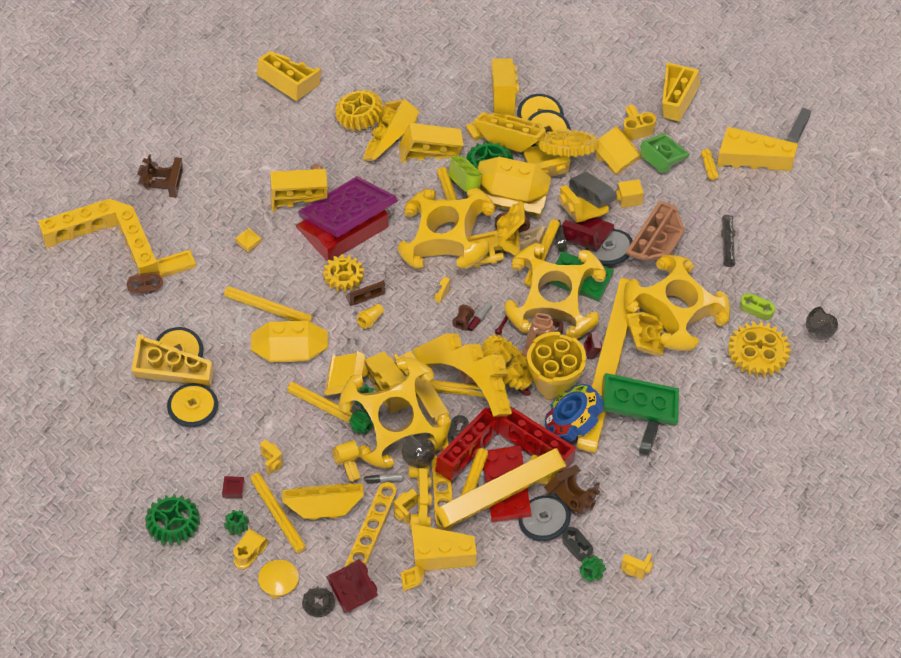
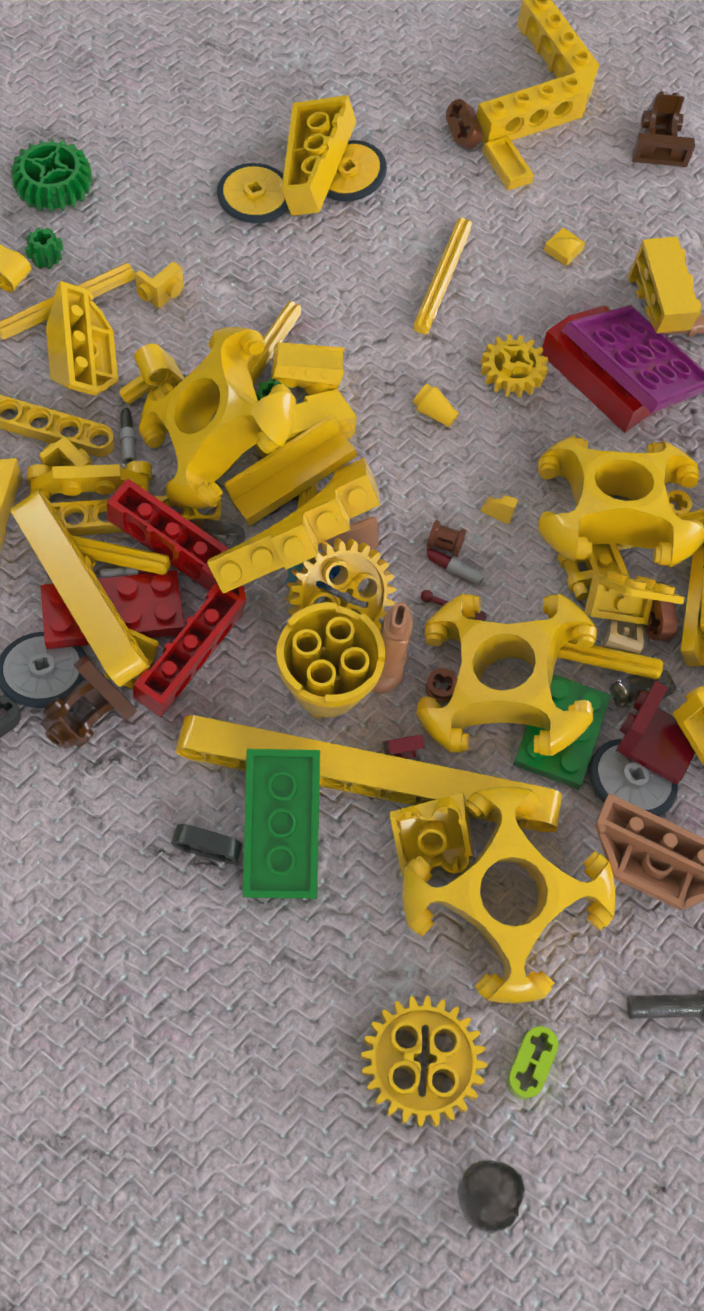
camera: 80 degrees right, 10 degrees up
dark red plate [222,476,245,498] -> none
yellow wedge [251,321,328,362] -> none
reddish brown slope [346,280,385,306] -> none
clear smoke hair [402,436,436,468] -> none
blue piece [545,384,604,442] -> none

